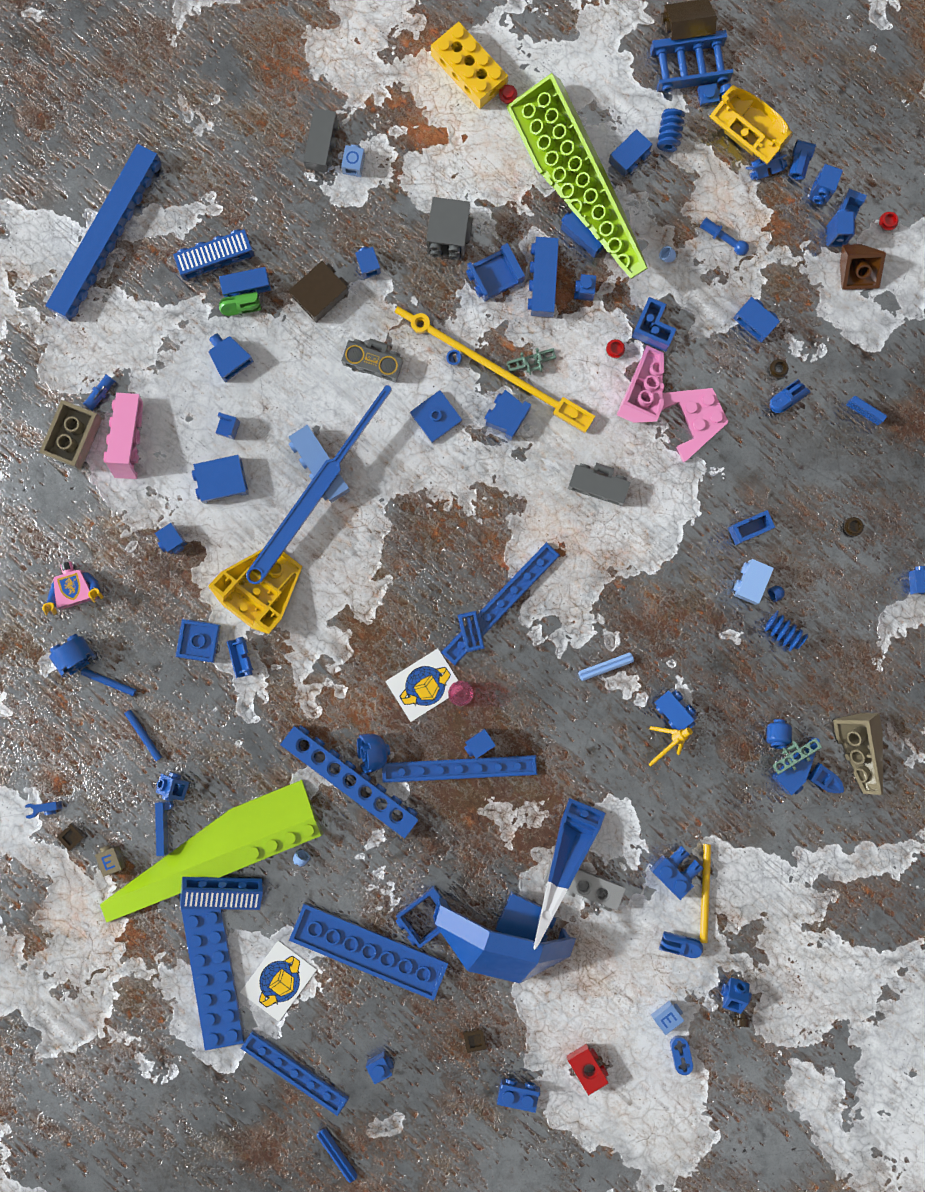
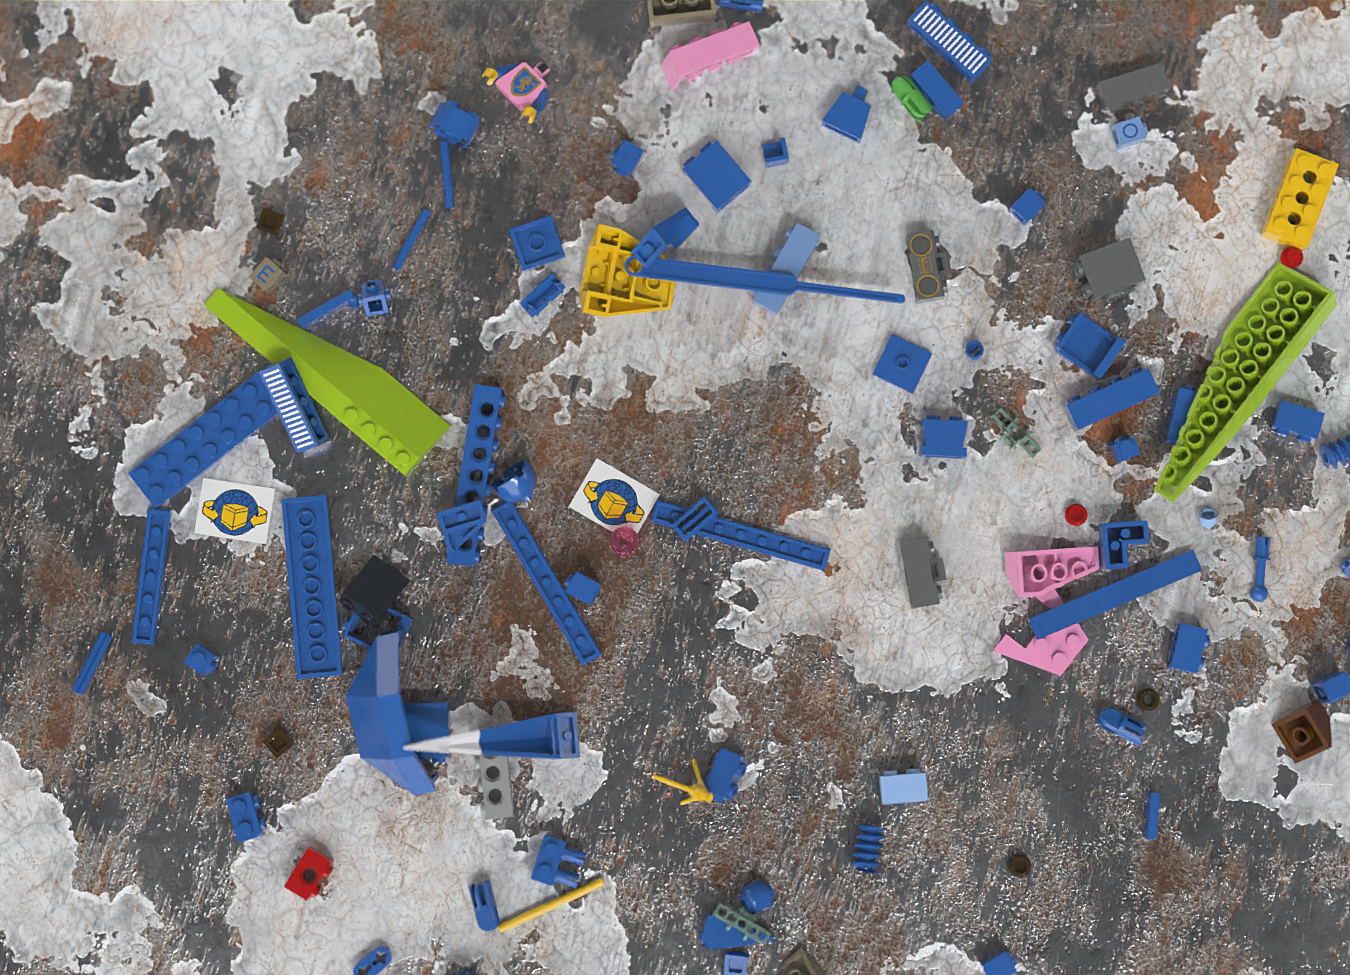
camera: 65 degrees right, 0 degrees up
blue plate [25,801,62,819] -> none
dark brown brick [289,261,349,323] -> none
light blue hinge [293,849,310,867] -> none
yellow bar [395,306,595,433] -> none
light blue axle [579,653,634,681] -> none
medium blue brick [651,1001,684,1035] -> none
blue piece [728,510,776,545] -> none
blue hinge [768,586,785,602] -> none
none -> black panel [339,555,410,628]
none -> blue wing [436,499,487,555]
none -> blue panel [631,207,699,269]
none -> blue tile [1028,550,1202,640]

